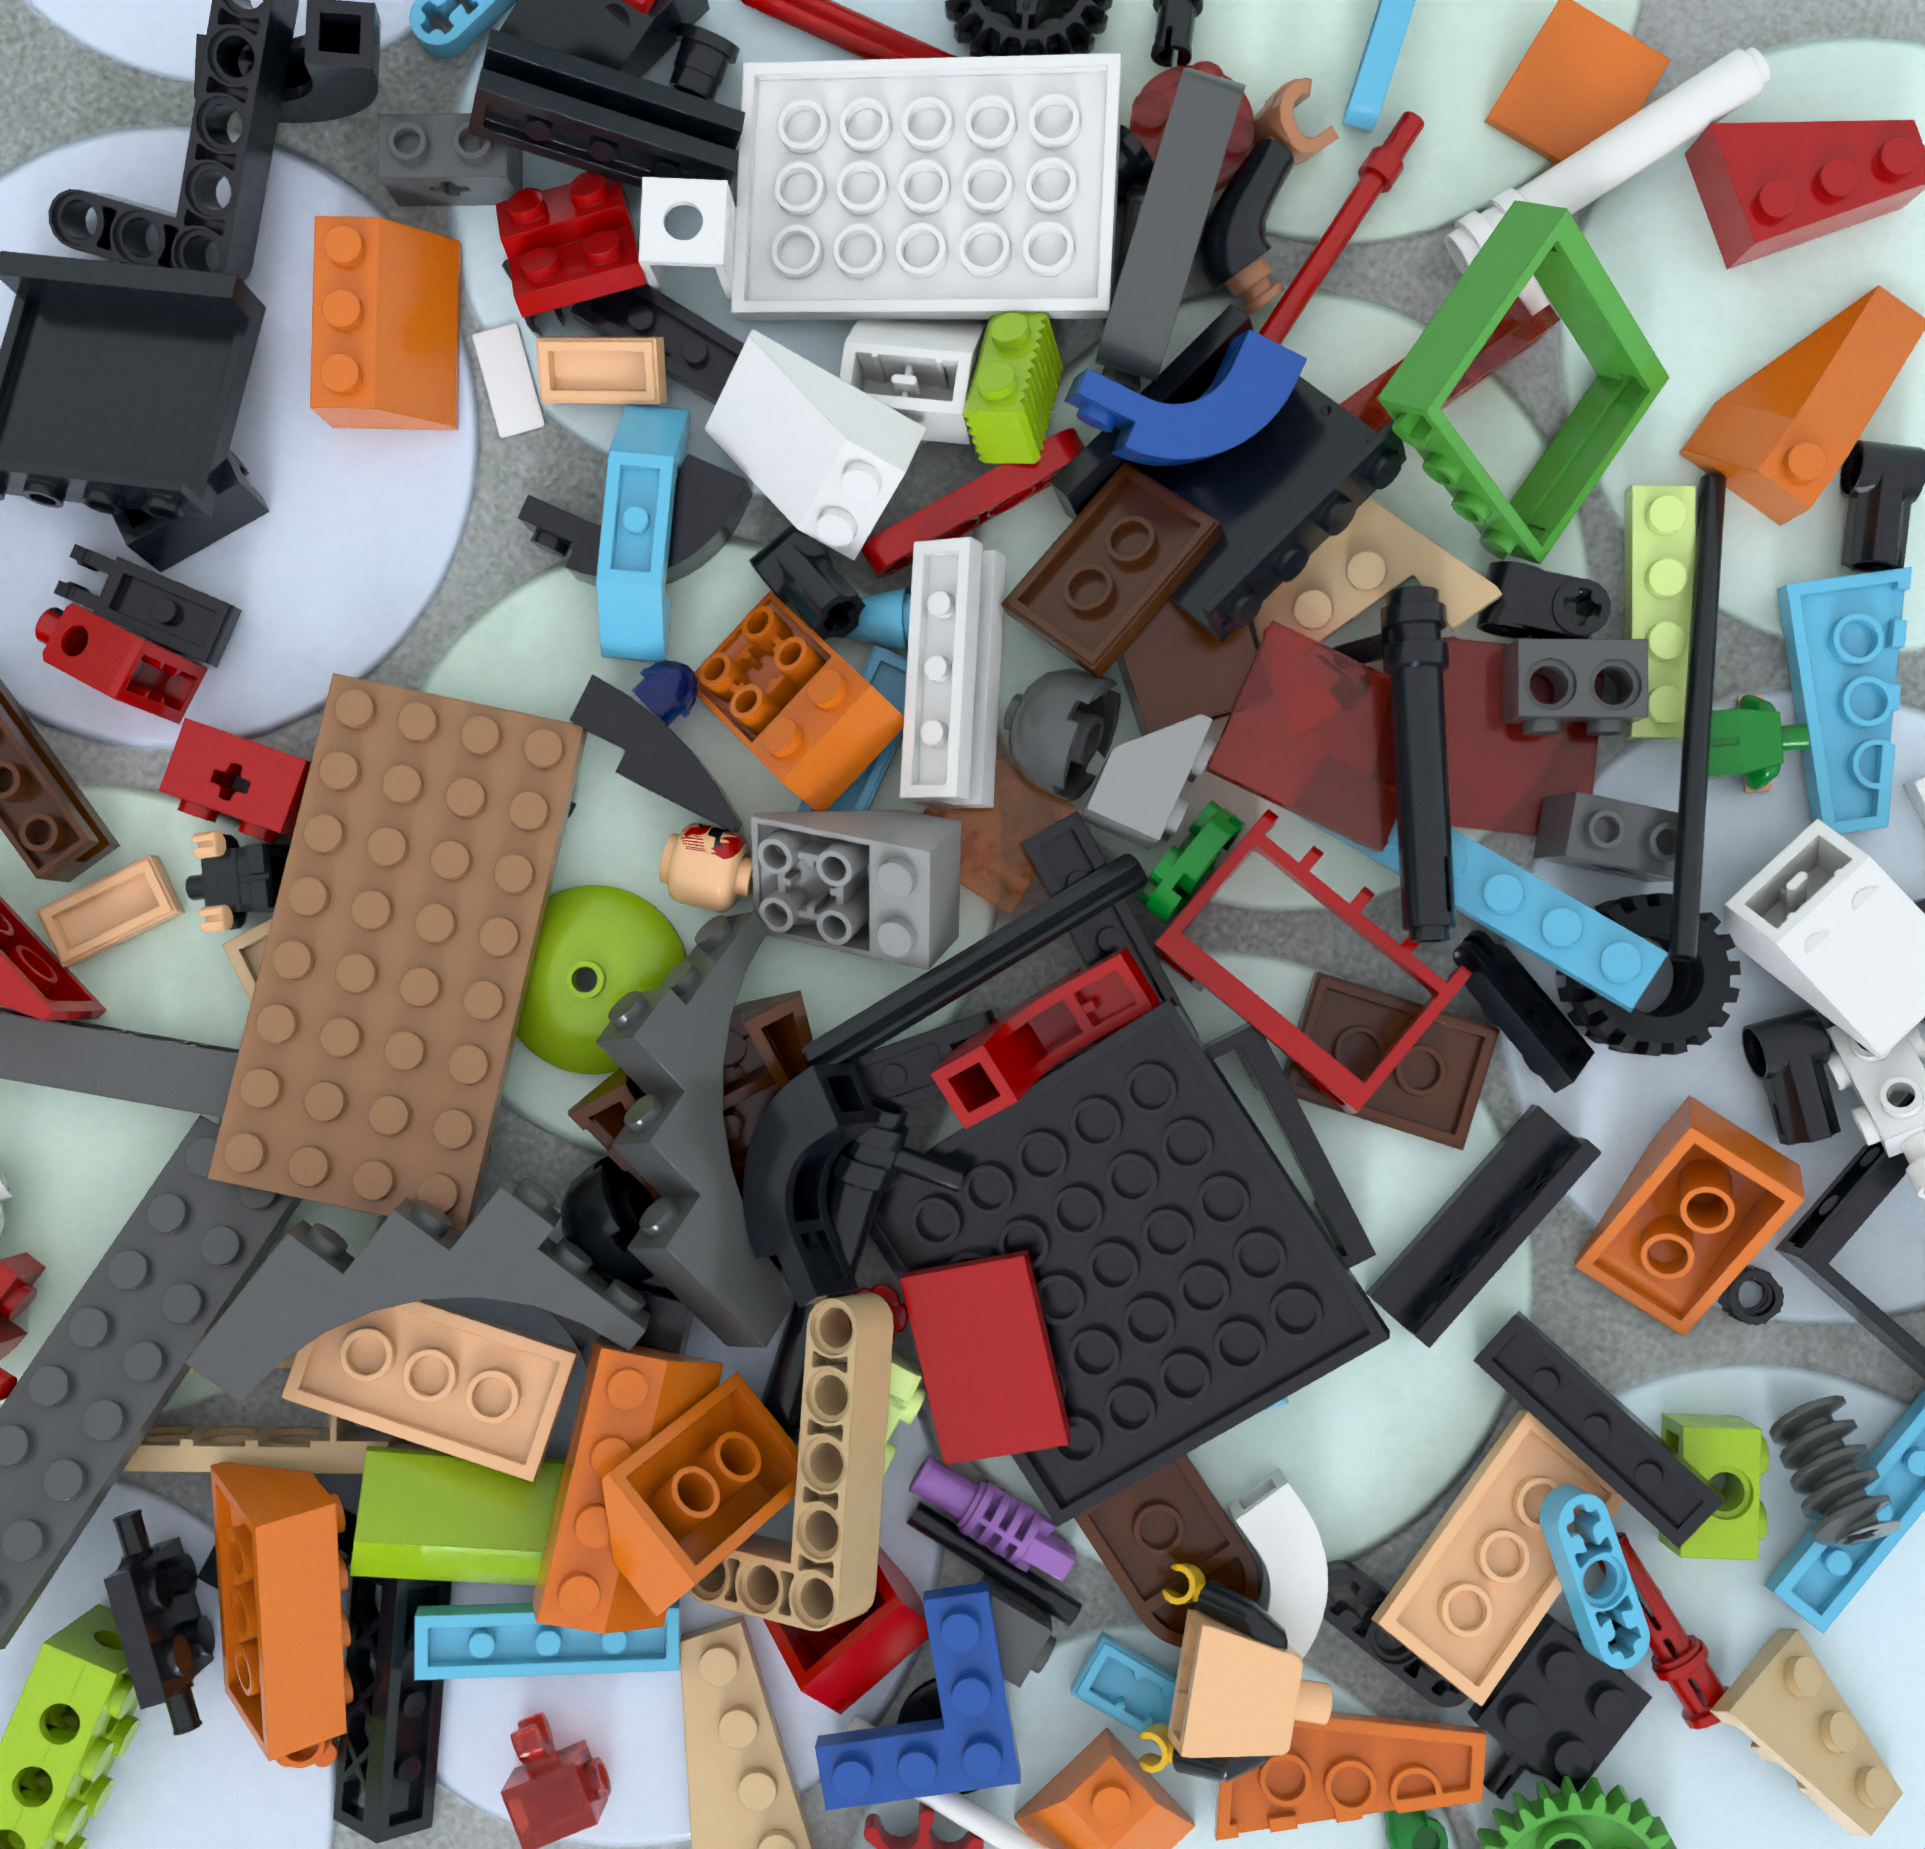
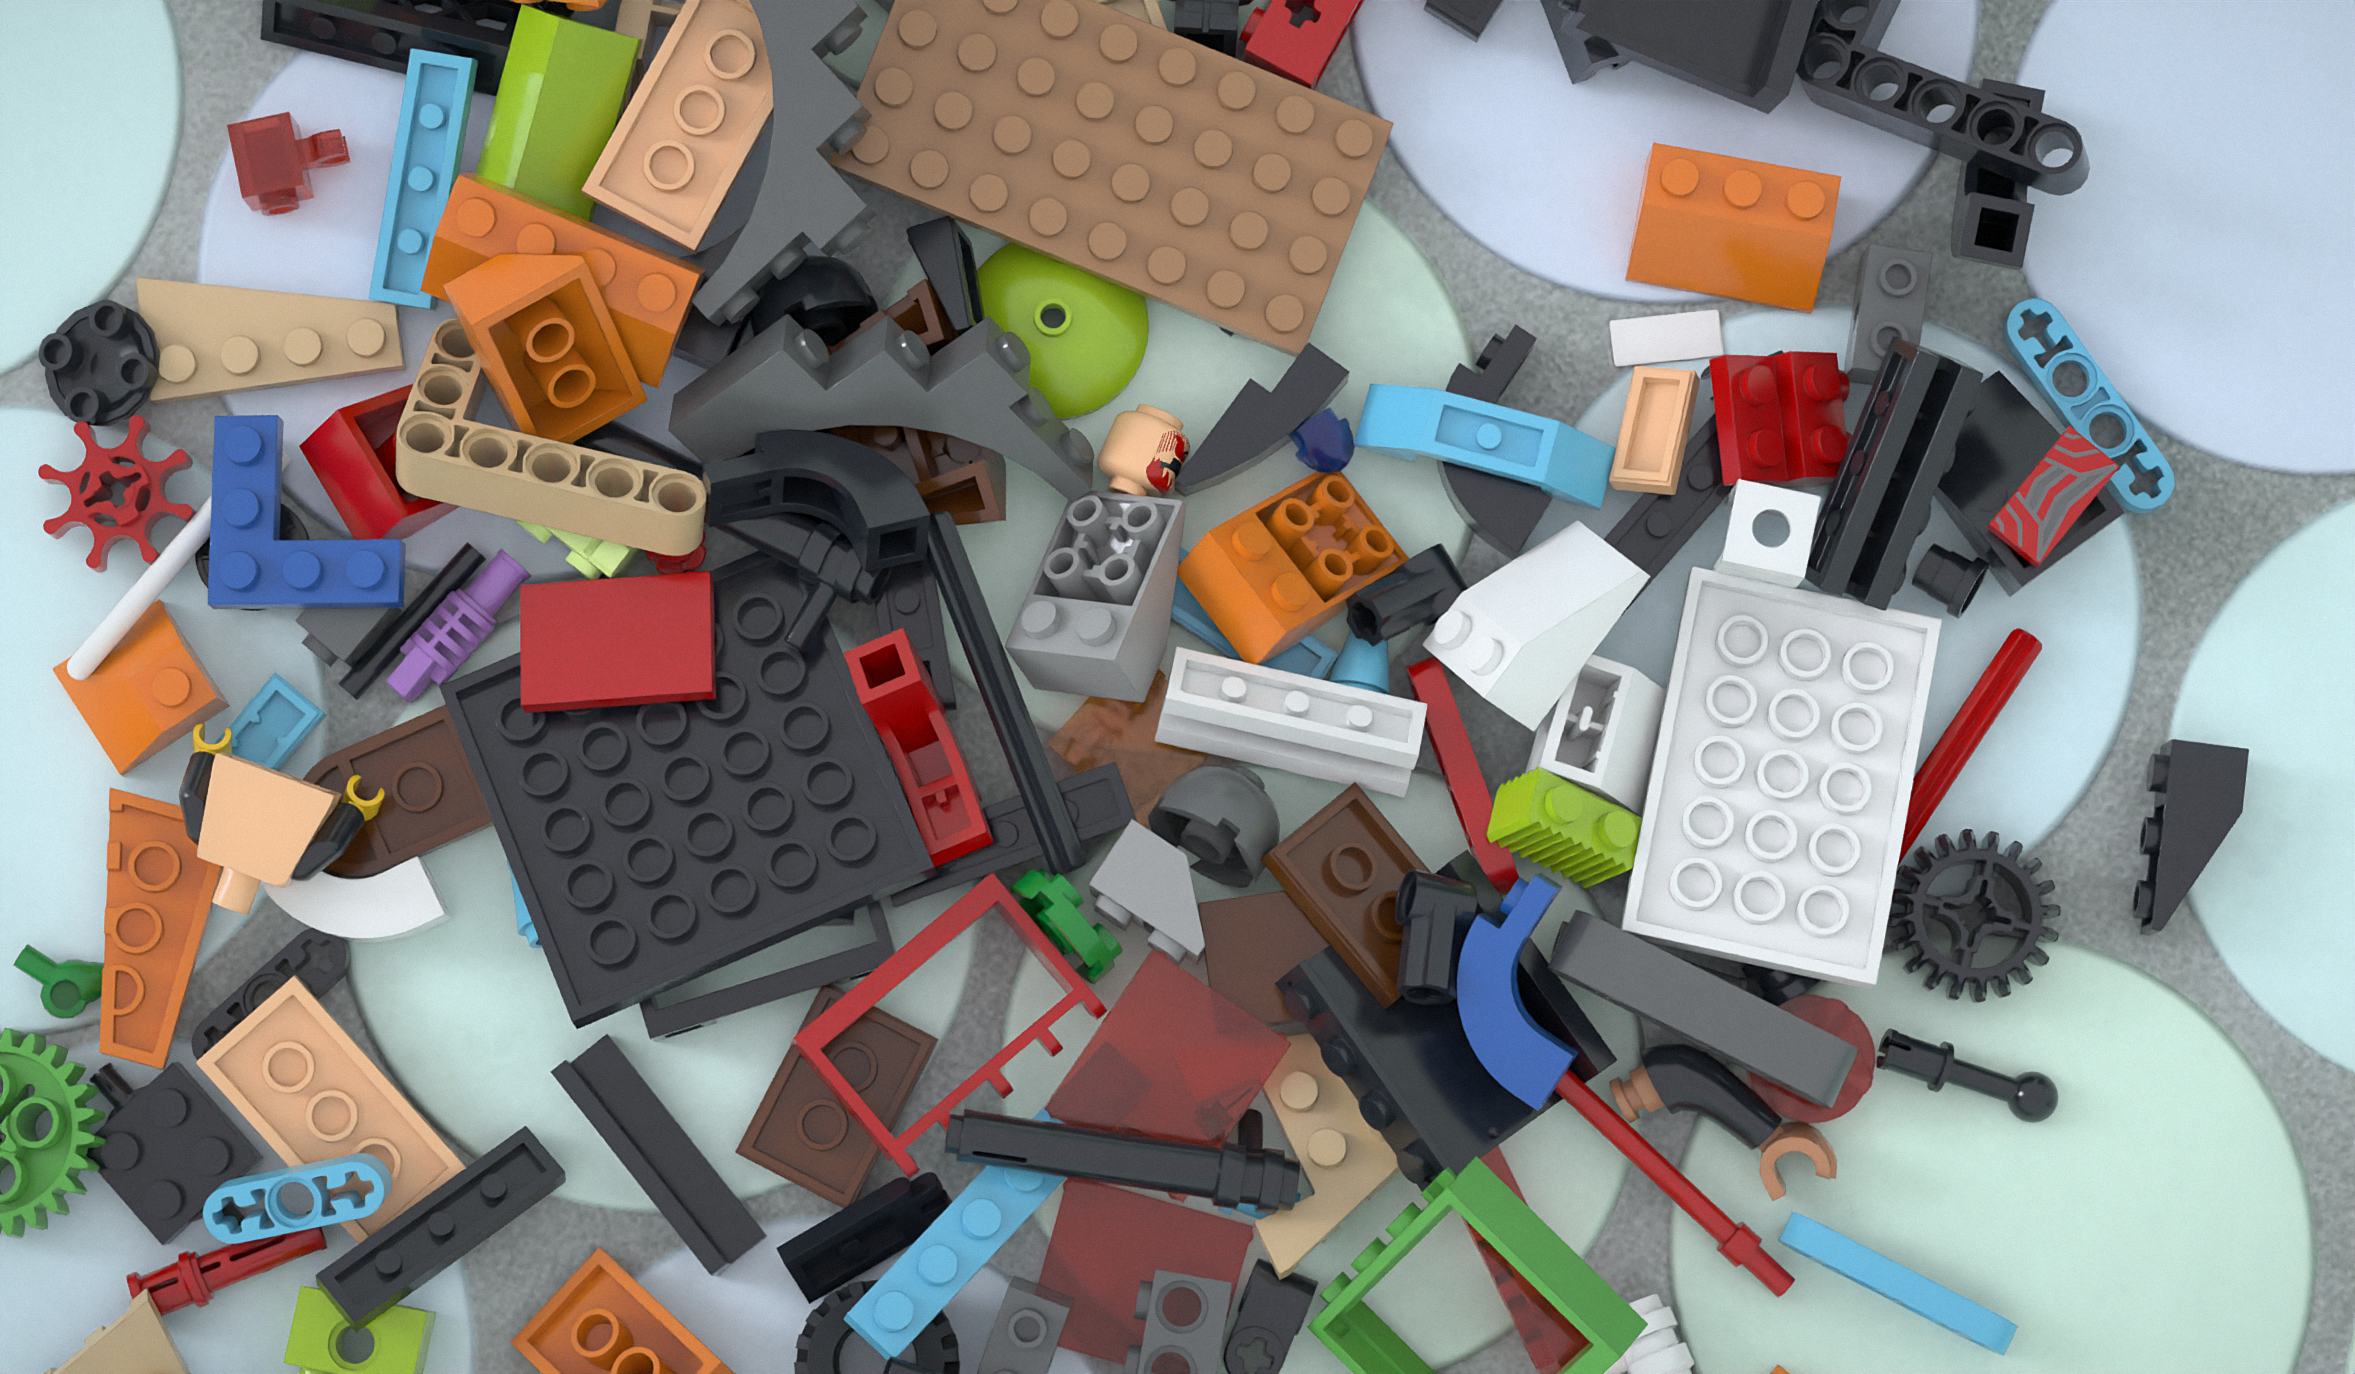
camera: 95 degrees right, 5 degrees down
none -> black slope [906,215,985,336]
none -> black piece [1395,868,1477,1005]

